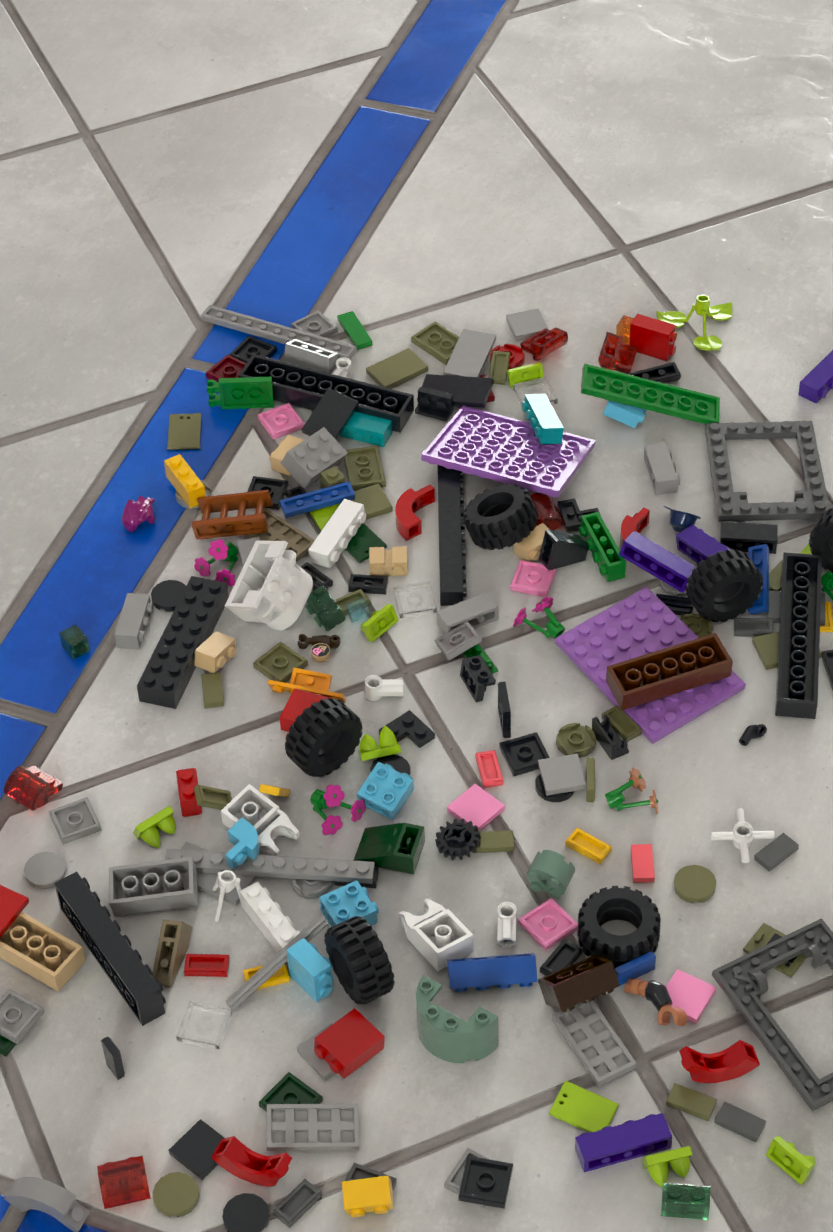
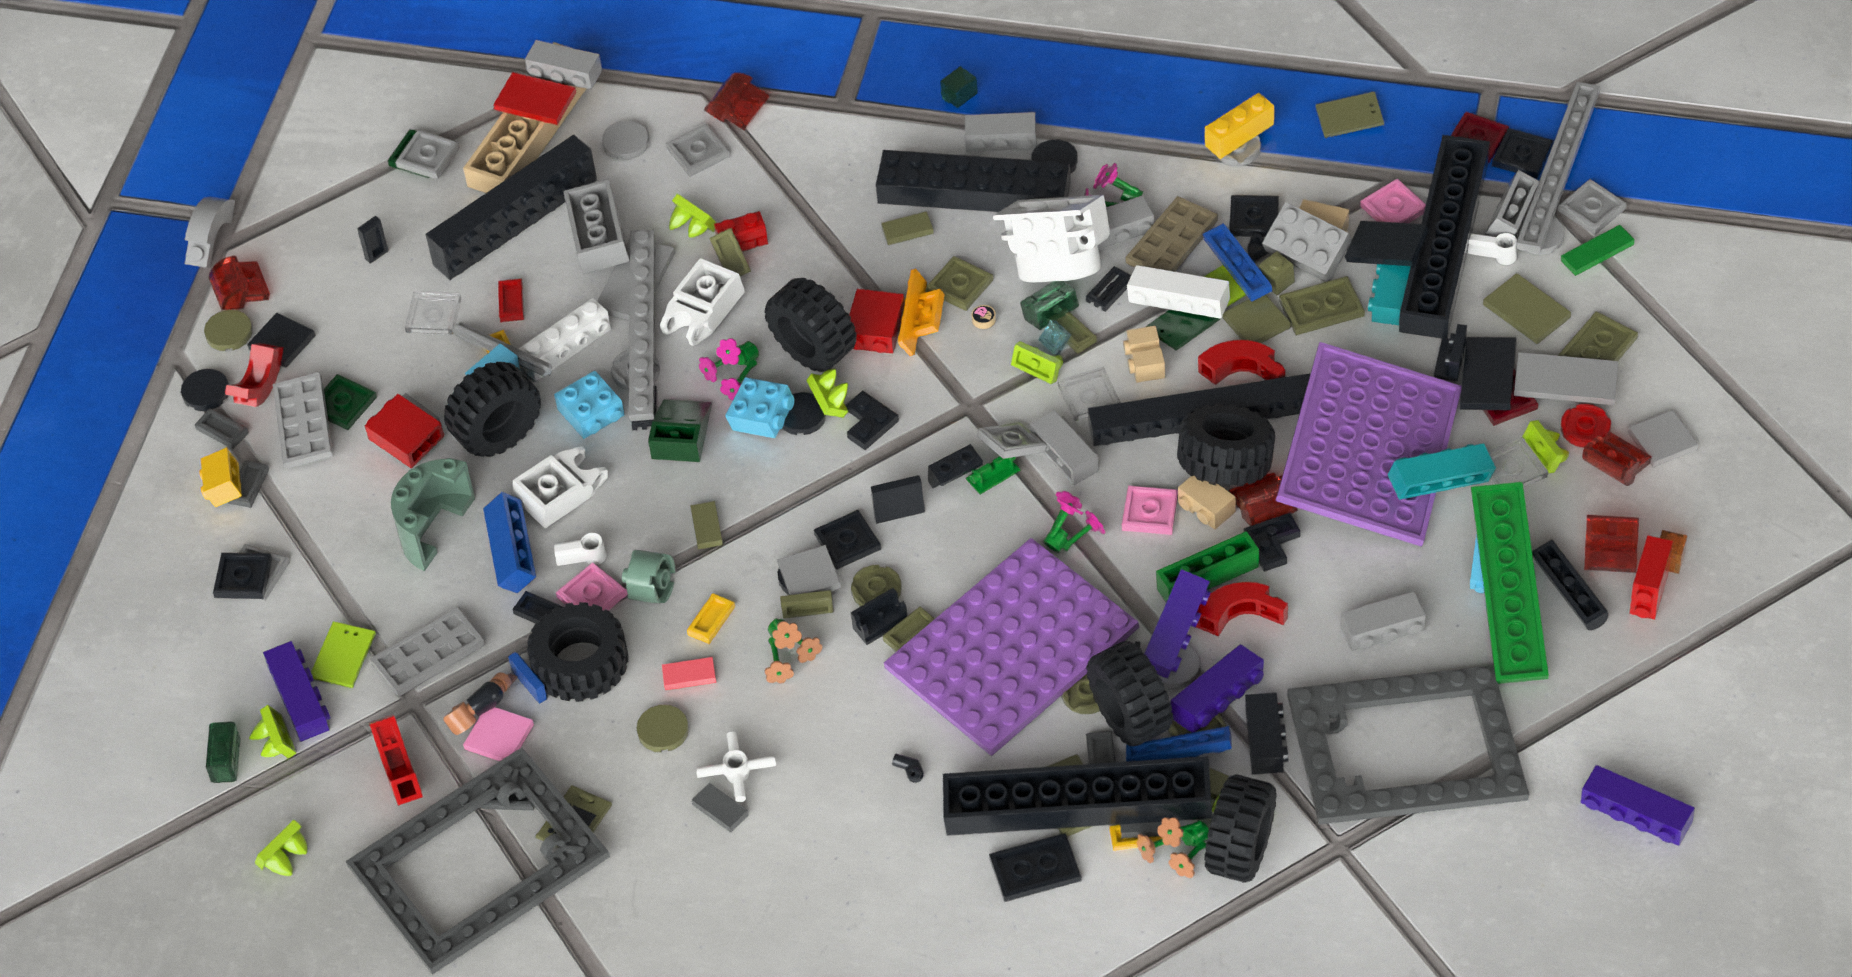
camera: 85 degrees right, 5 degrees up
magenta hair [122,496,155,533] -> none
dark tan slope [152,919,193,987] -> none
dark orange fence [192,490,273,540] -> none
tan brick [195,631,237,673] -> none
green tile [207,377,274,409] -> none
white plant [213,870,241,922] -> none
medium azure brick [225,817,260,870] -> none
yellow tile [259,784,291,797] -> none
dark brown arm [298,634,340,649] -> none
black tile [348,574,388,595] -> none
white piece [365,675,403,701] -> none
black gear [435,819,481,860] -> none
bright pink tile [447,784,505,831] -> none
coral tile [475,750,503,788] -> none
olive tile [488,351,511,385] -> none
black slope [538,529,589,571] -> none
dark brown brick [538,955,620,1012] -> none
reddish brown brick [606,633,733,710] -> none
lime plant [656,295,732,351] -> none
dark blue piece [663,506,701,532] -> none
olive tile [666,1083,717,1121] -> none
dark grey tile [714,1101,766,1142] -> none

